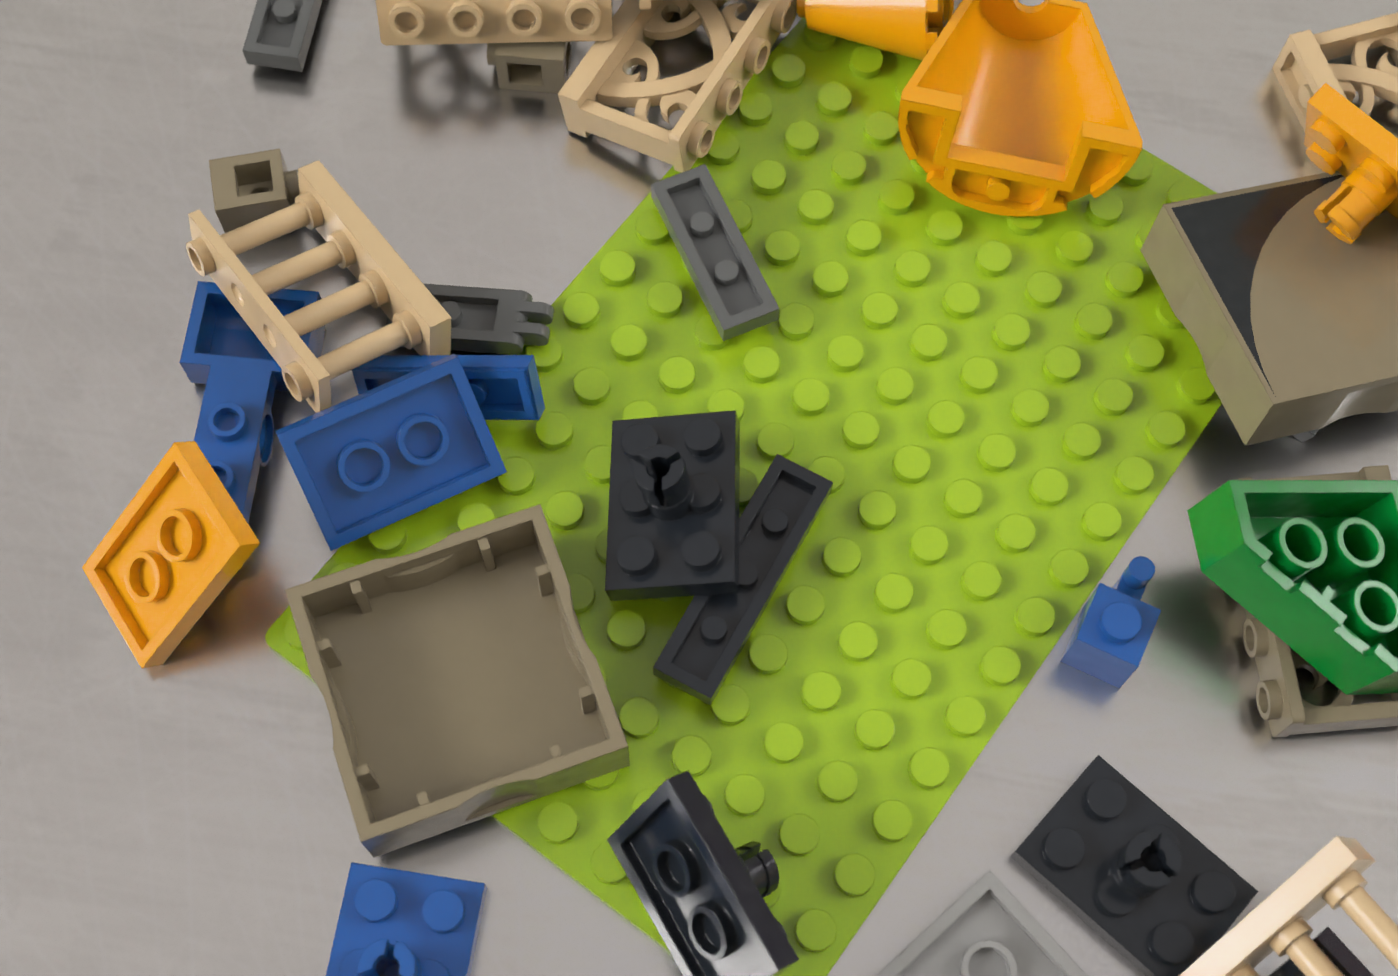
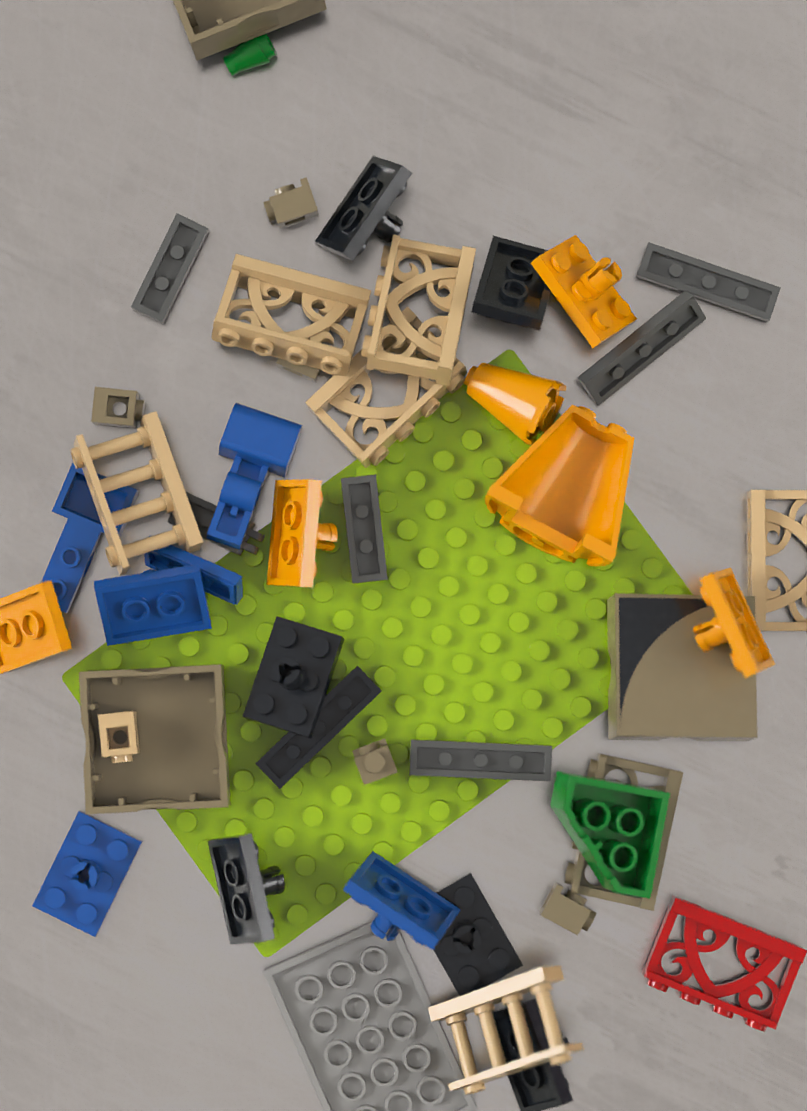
camera: 20 degrees right, 20 degrees up
blue brick [1060,556,1161,689] -> none
none -> tan brick [98,711,140,763]
none -> blue plate [206,403,302,550]
none -> light orange plate [266,479,338,587]
none -> blue plate [343,851,461,950]
none -> dark tan brick [352,738,397,785]
none -> dark grey plate [409,739,552,781]
none -> dark tan brick [539,882,596,936]

